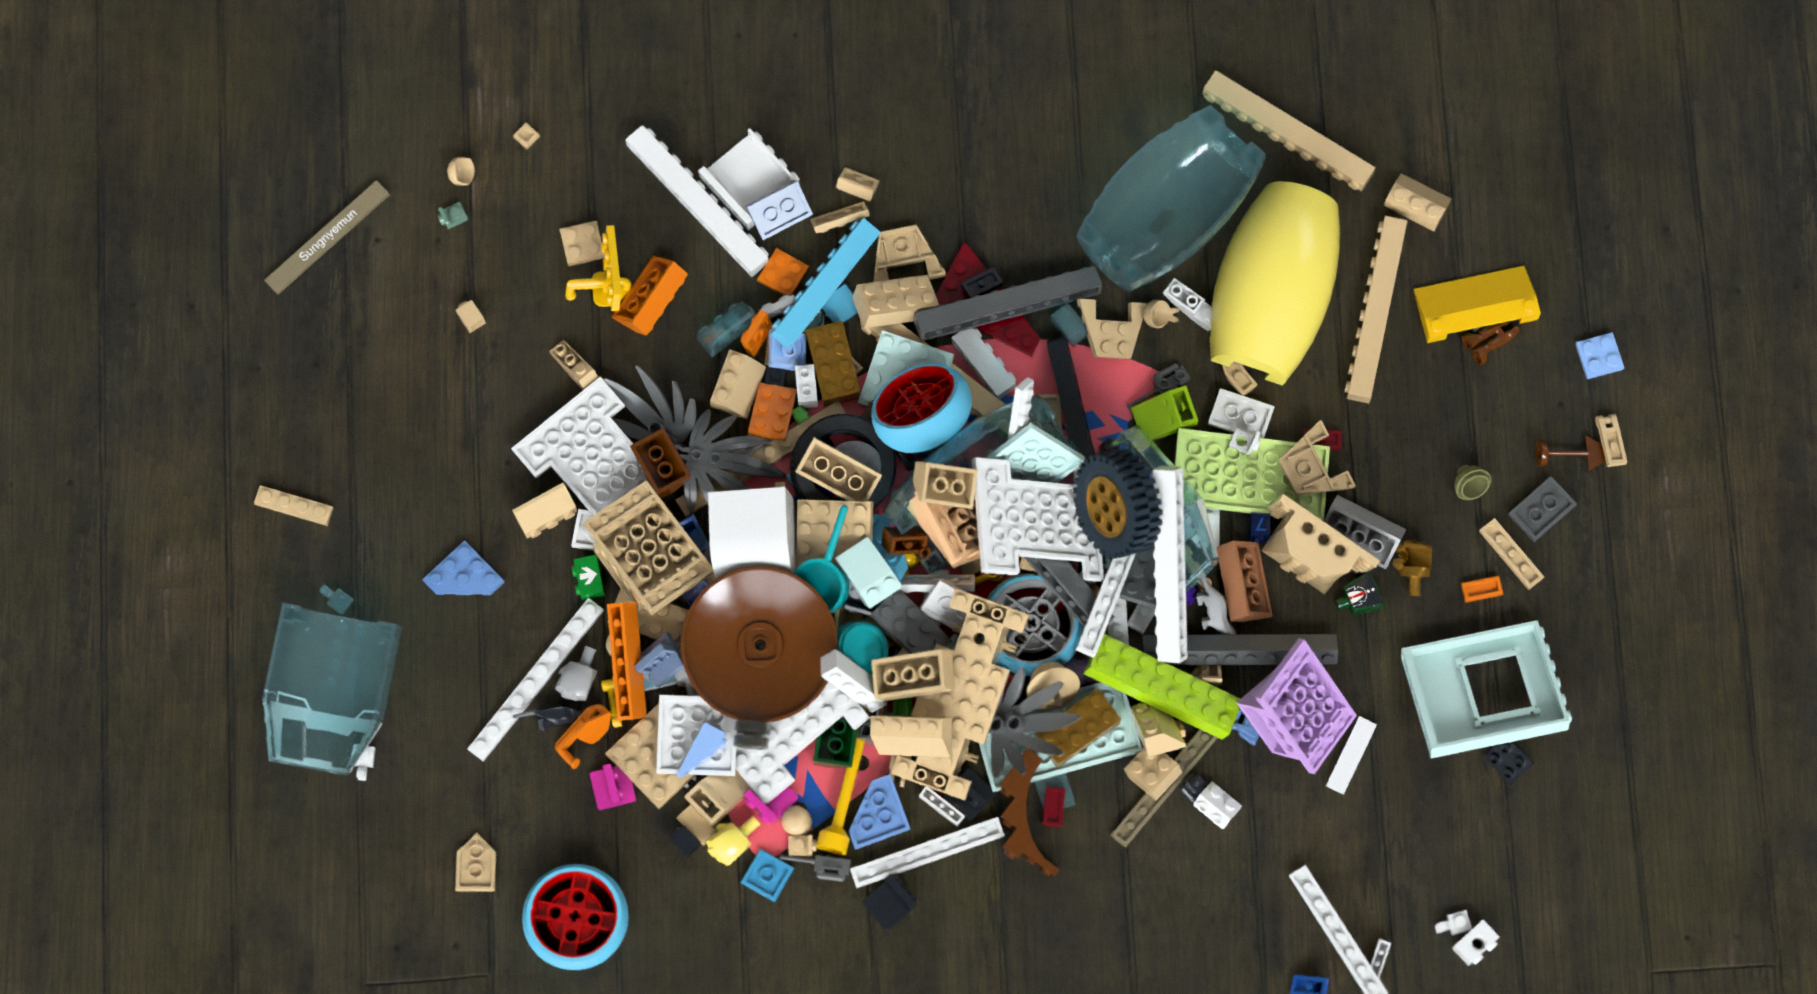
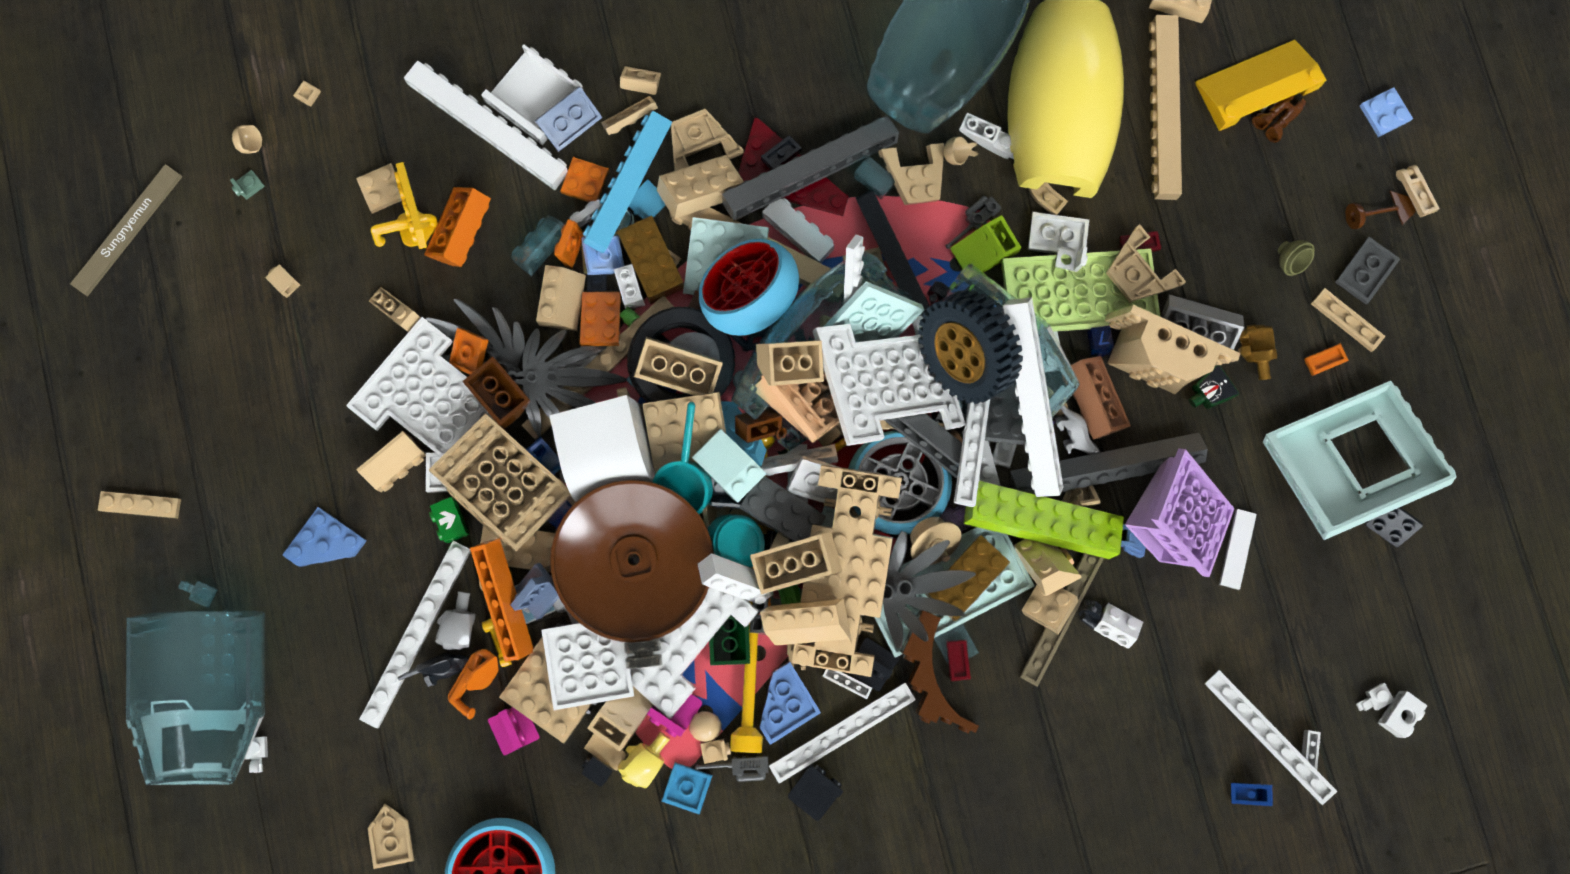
camera: 15 degrees left, 5 degrees up
light blue slope [677,722,727,778] -> none
none -> orange plate [449,328,488,375]

